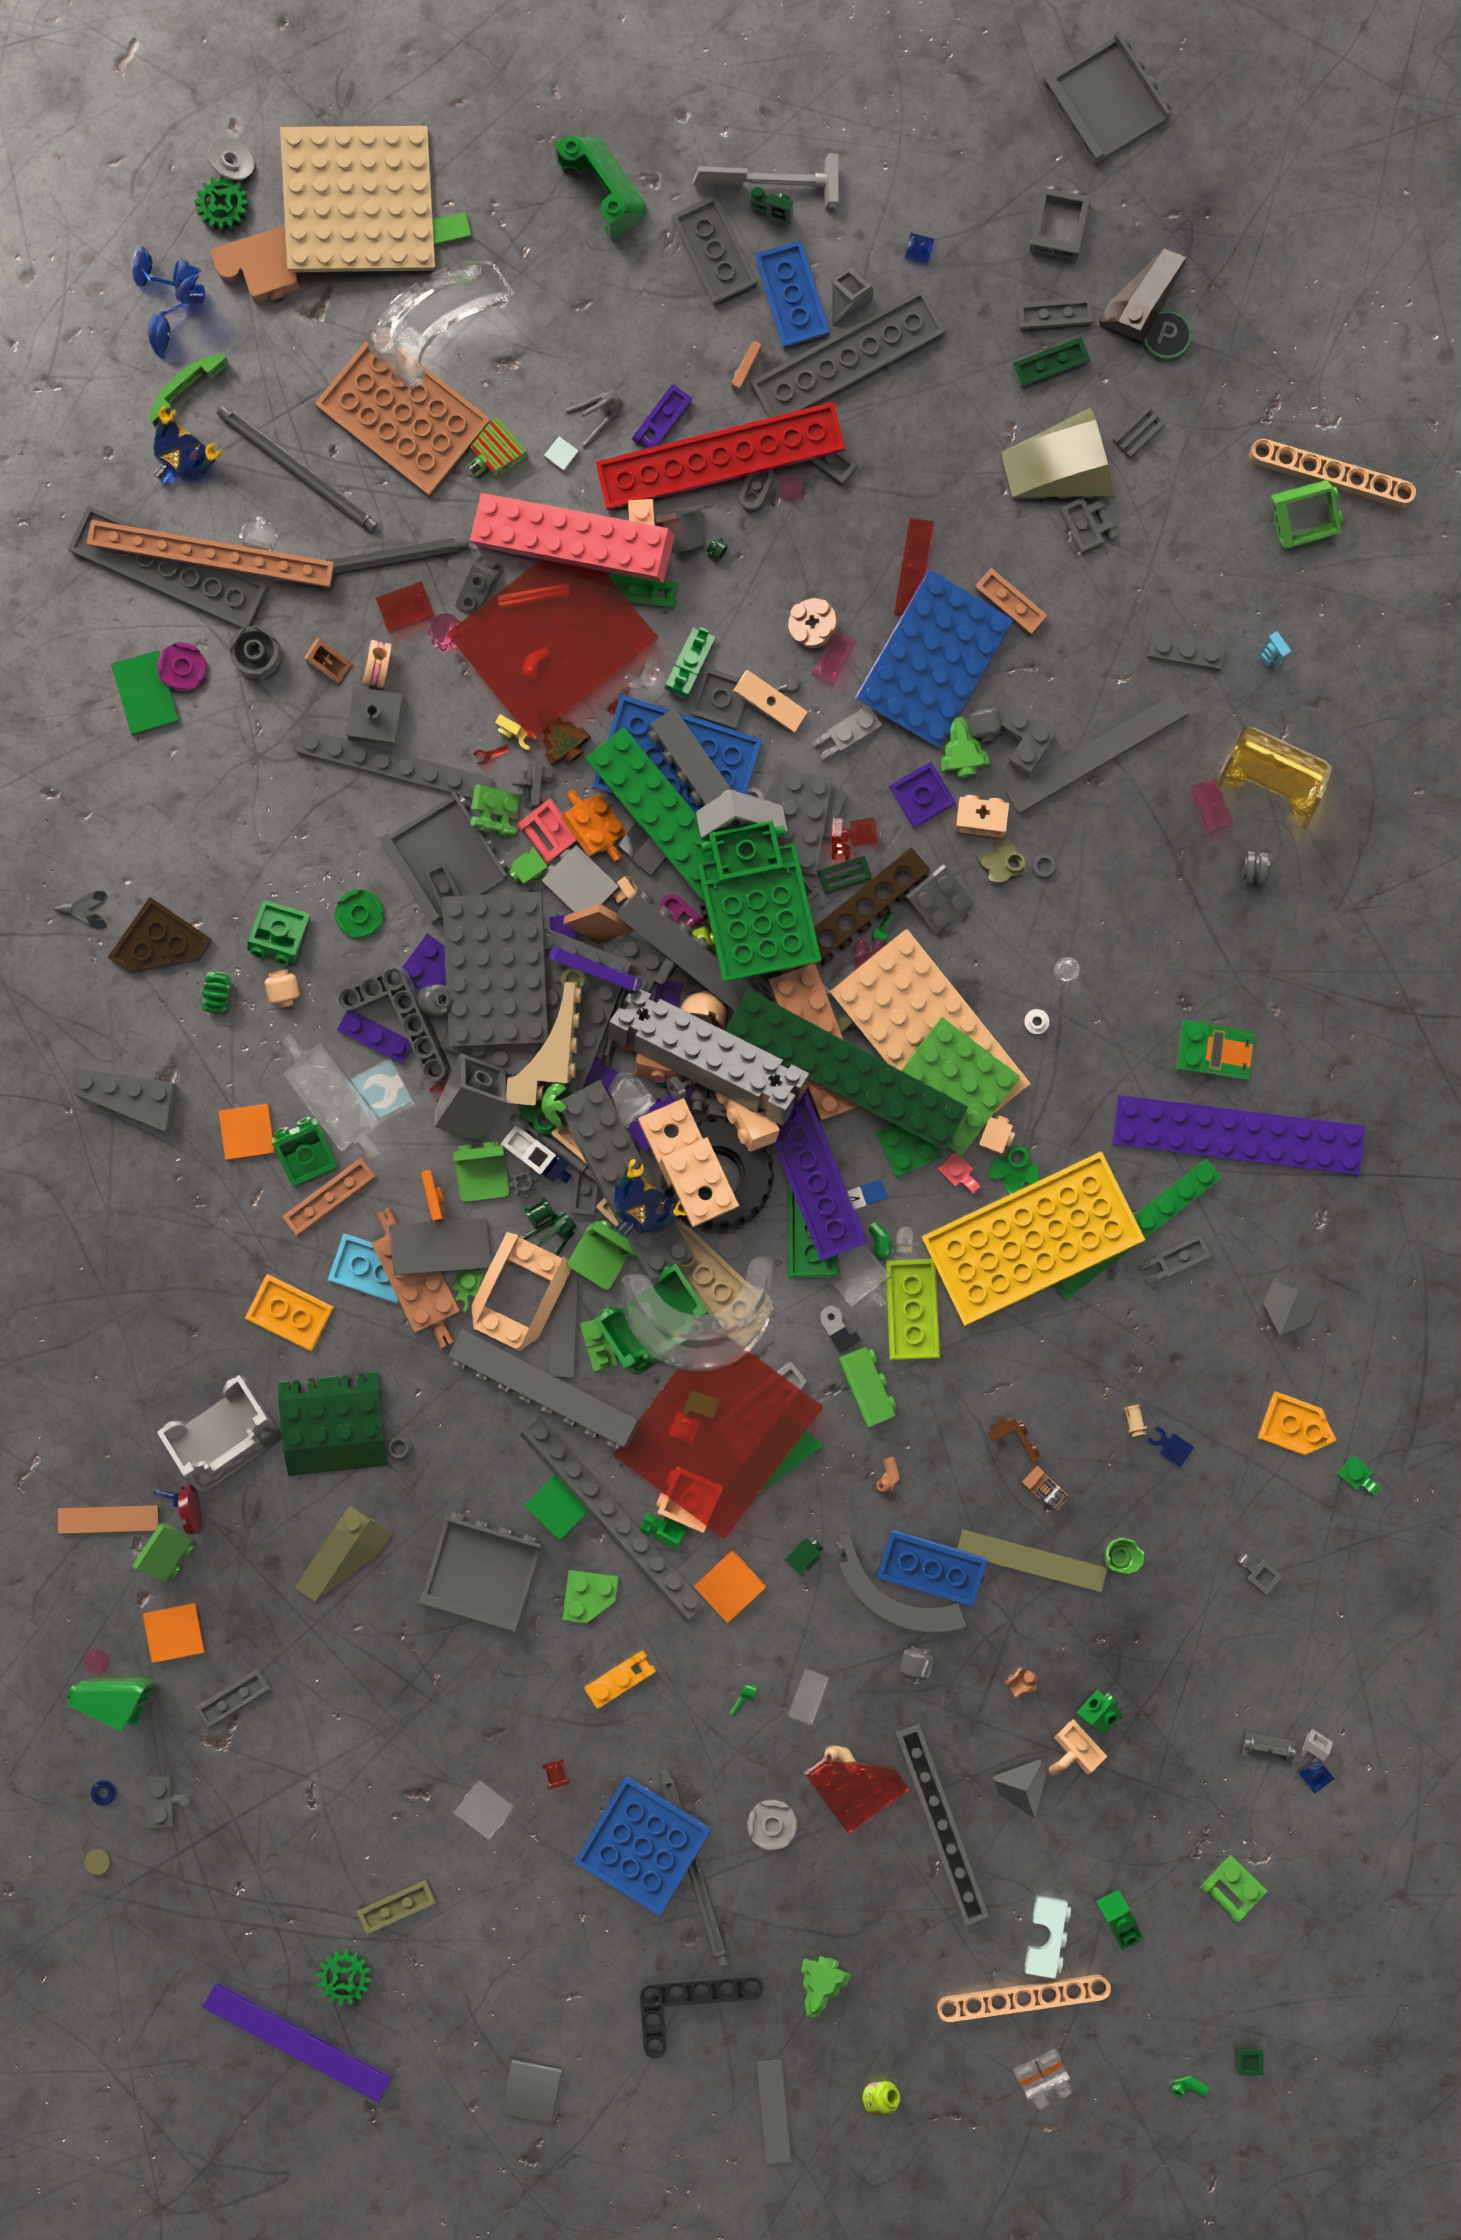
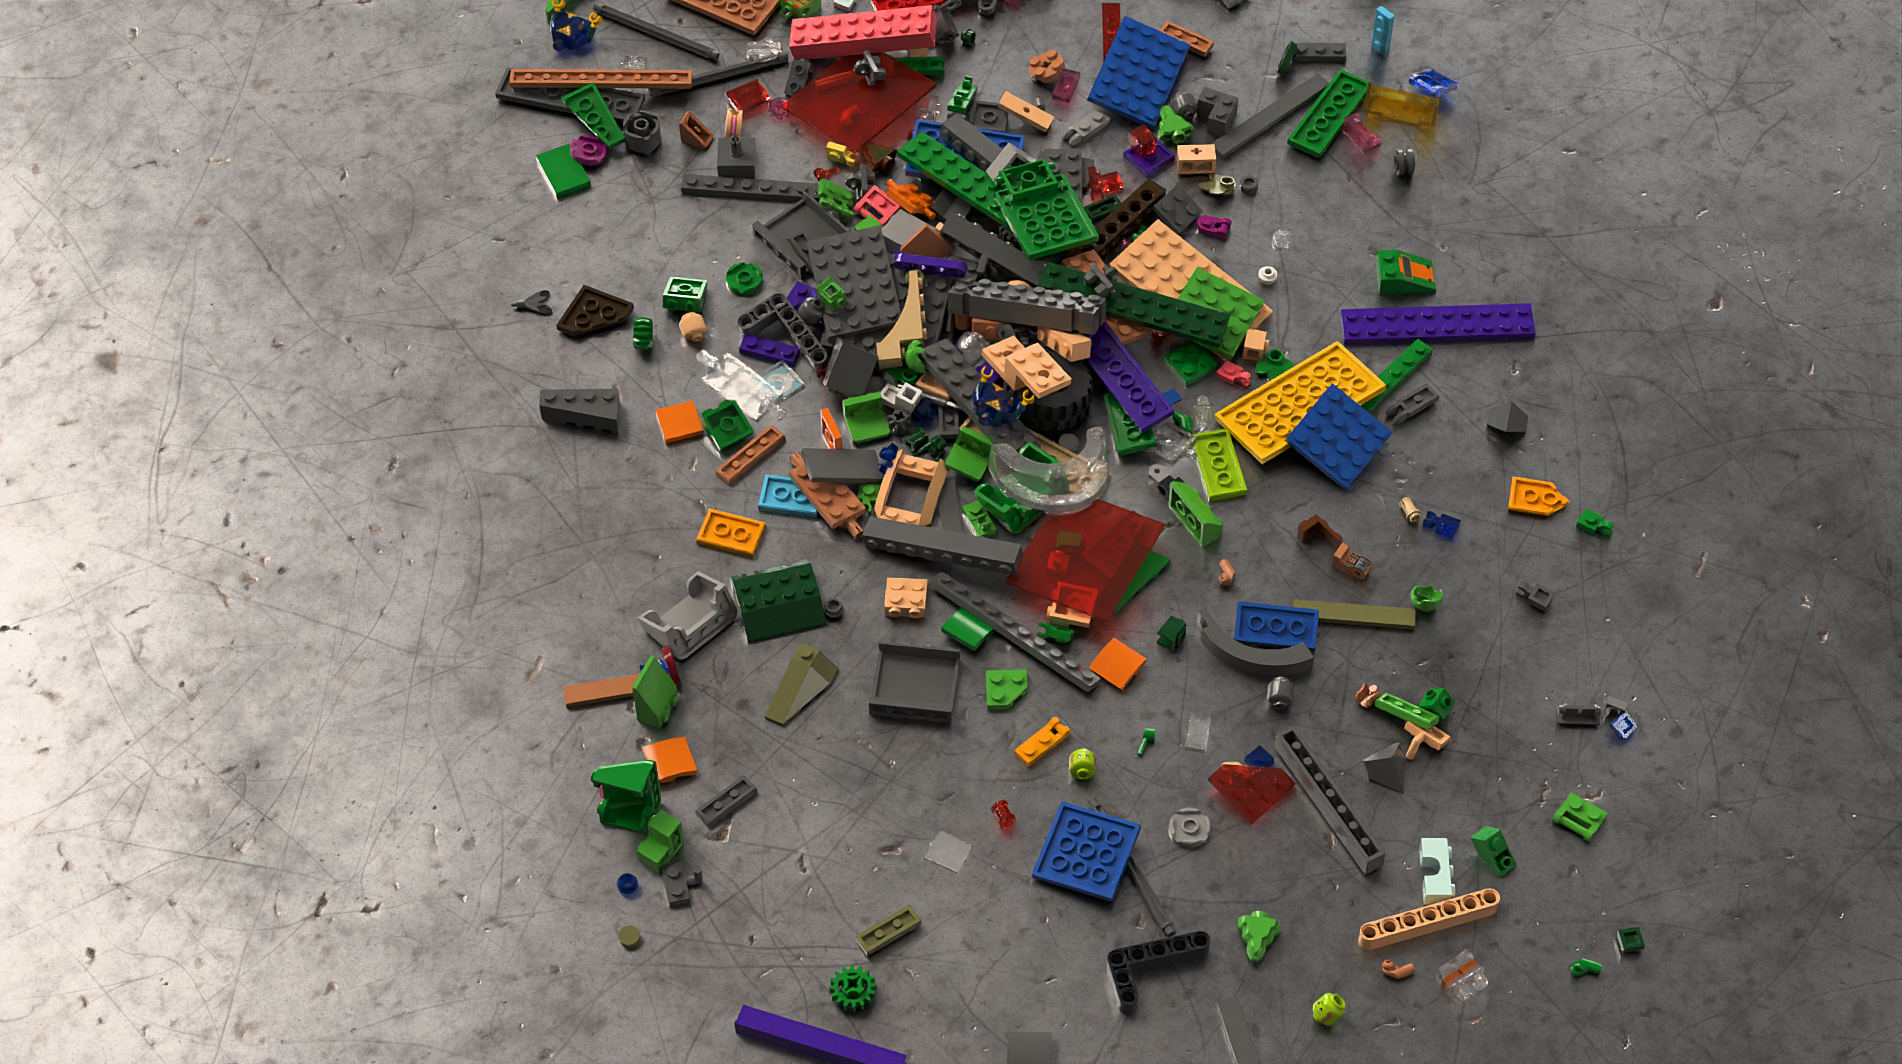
camera: 10 degrees left, 30 degrees down
none -> green wing [561,82,626,149]
none -> bright green brick [637,809,684,873]
none -> clear plate [746,37,783,62]
none -> bright green window [816,277,847,312]
none -> dark grey hips [853,51,886,86]
none -> clear blue plate [878,443,898,475]
none -> light nougat plate [884,578,928,618]
none -> lime head [1069,749,1096,780]
none -> dark grey hips [1084,262,1118,298]
none -> clear red brick [1128,125,1157,158]
none -> magenta plate [1196,215,1232,239]
none -> clear blue plate [1244,745,1274,774]
none -> dark green plate [1276,41,1299,75]
none -> blue plate [1284,383,1393,491]
none -> green plate [1287,69,1372,158]
none -> bright green tile [1375,693,1440,730]
none -> nougat arm [1382,960,1415,979]
none -> clear blue plate [1409,69,1458,98]

